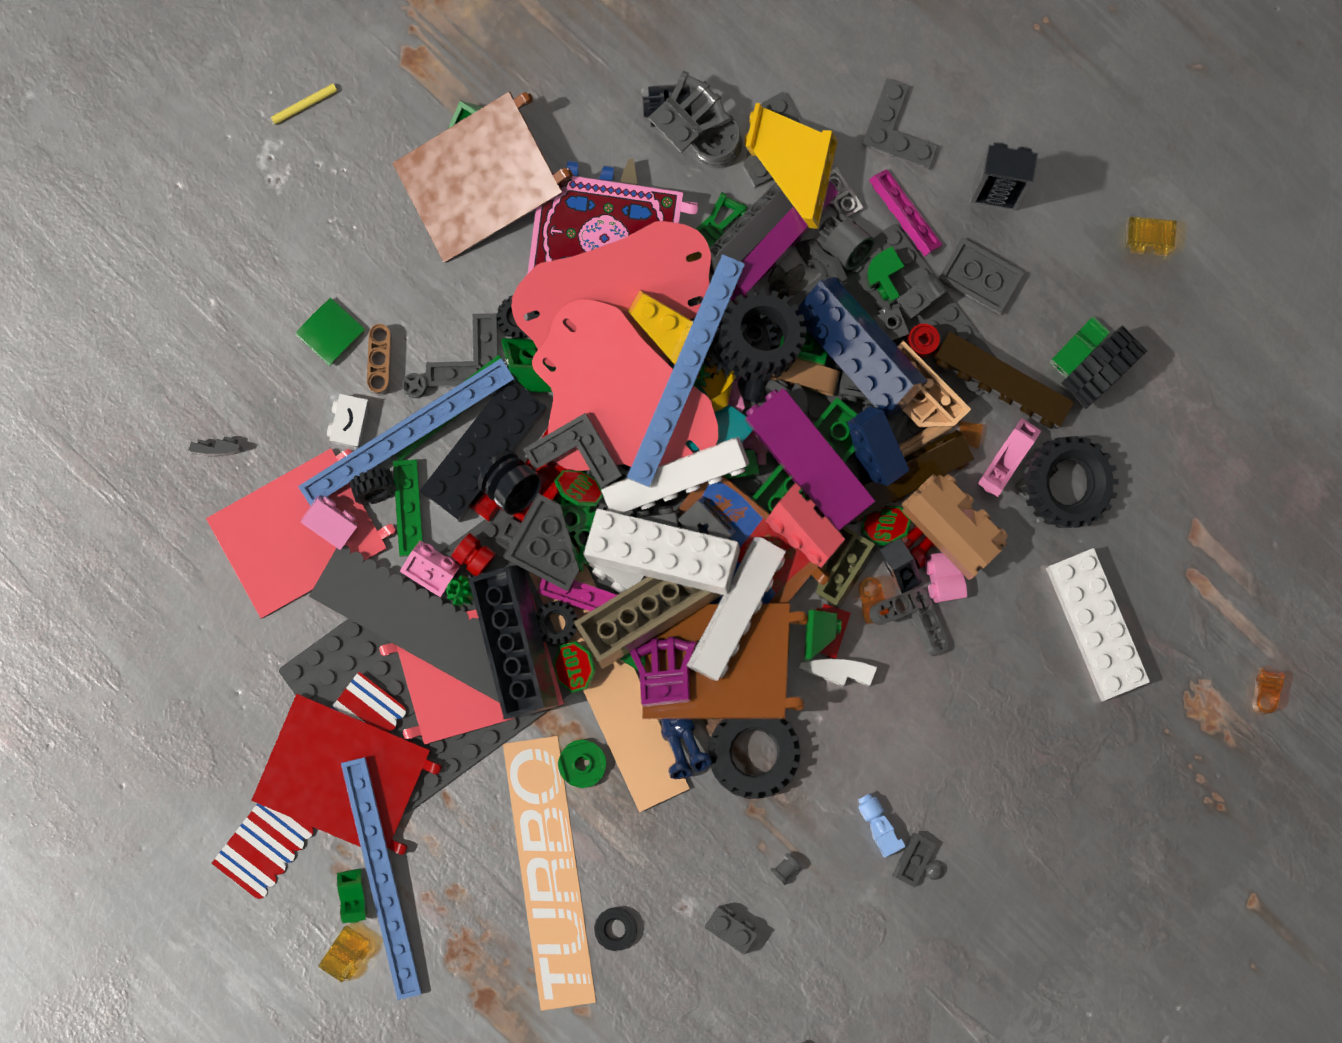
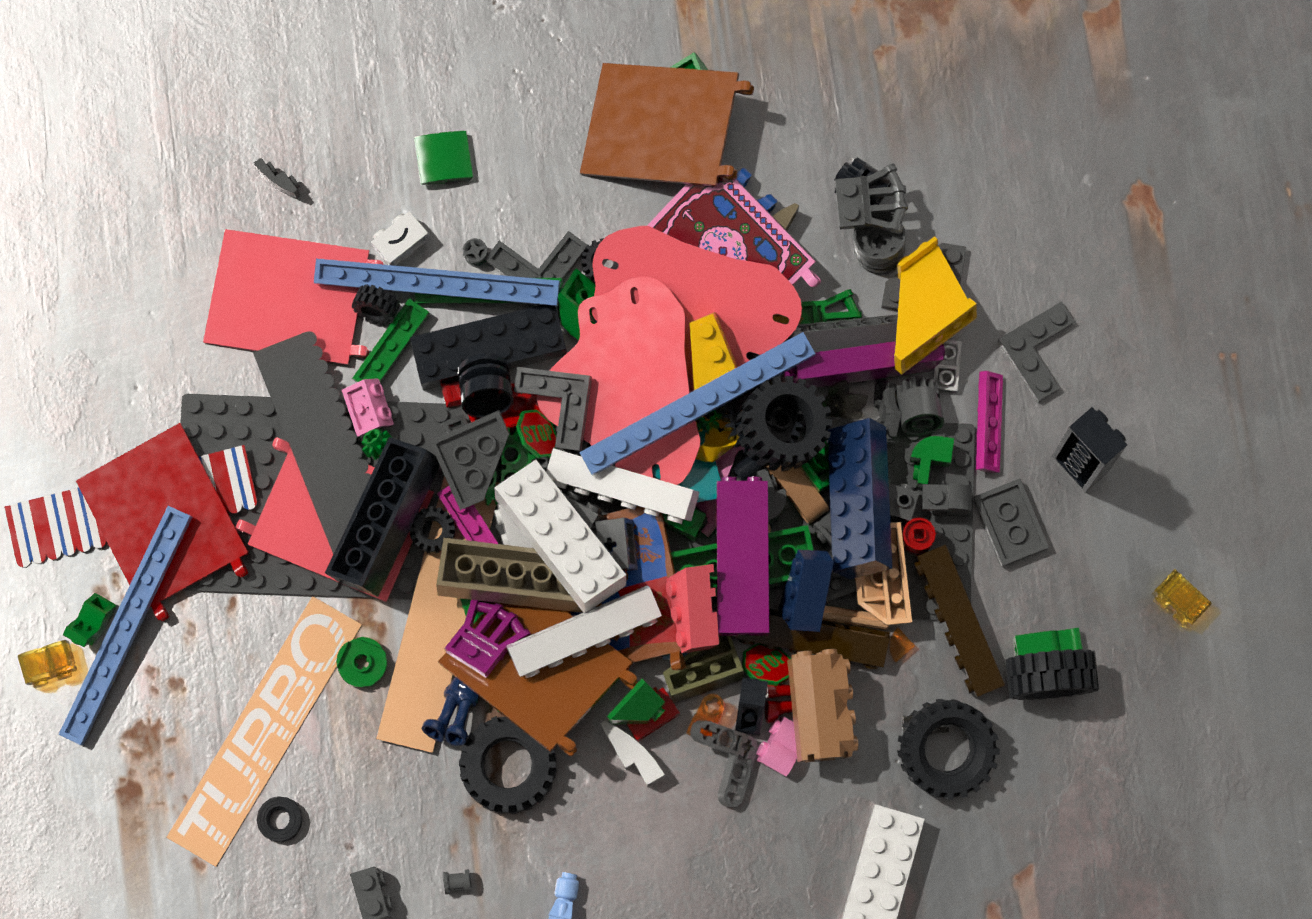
camera: 45 degrees right, 5 degrees down
bright pink brick [301,495,358,550] -> none
medium nougat beam [367,324,392,396] -> none
red wheel [451,533,497,576] -> none
piece [553,641,596,693] -> none
bright pink arch [978,418,1041,497] -> none

